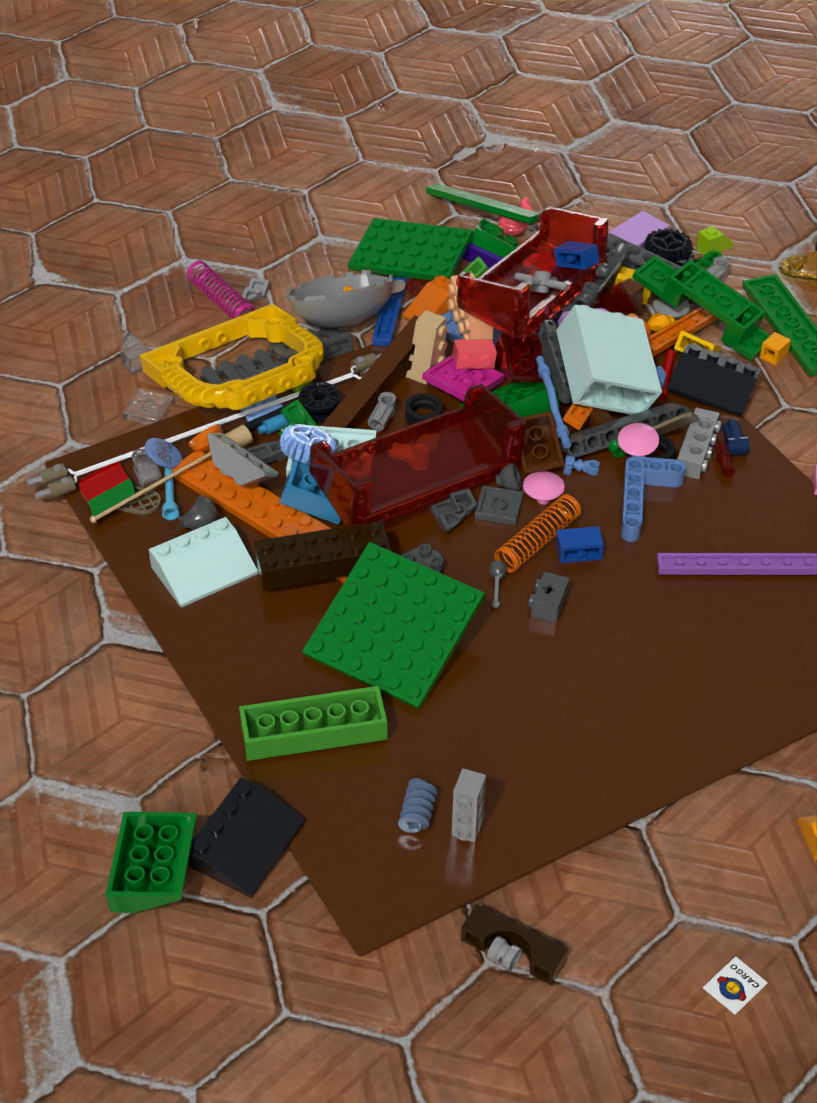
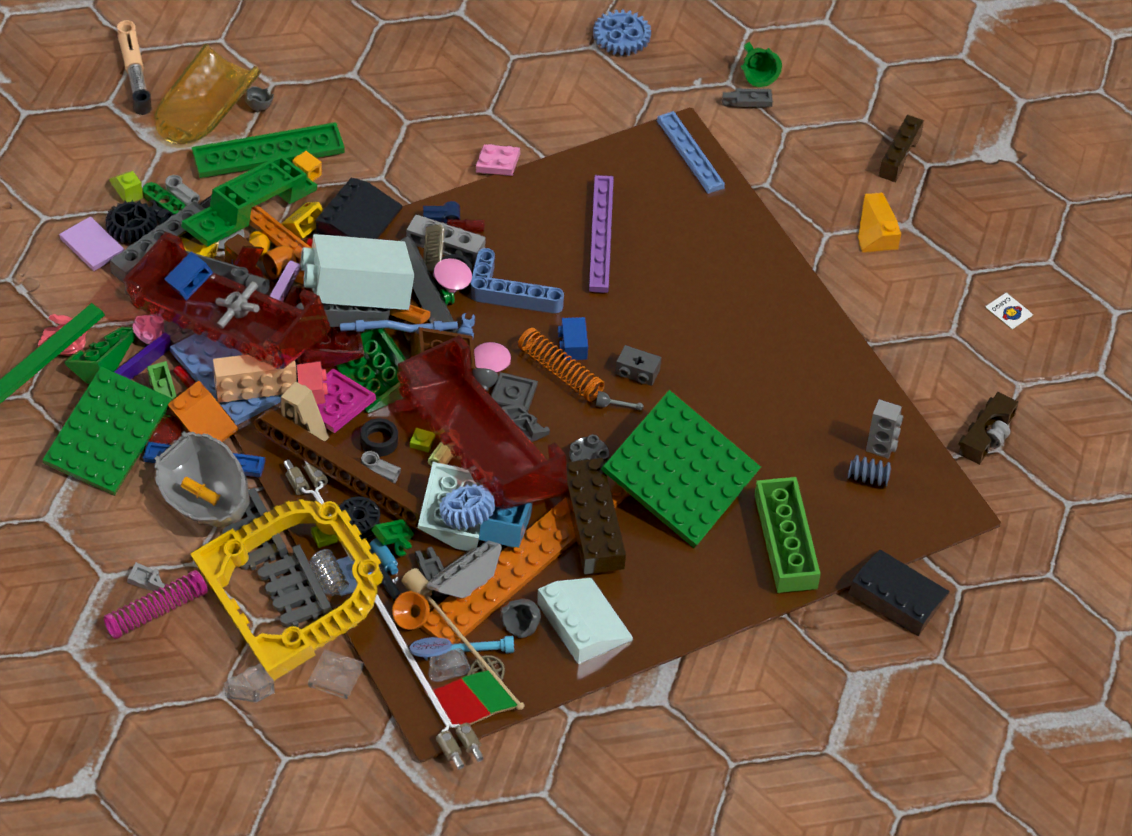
camera: 90 degrees left, 5 degrees up
green slope [105,811,197,913] -> none

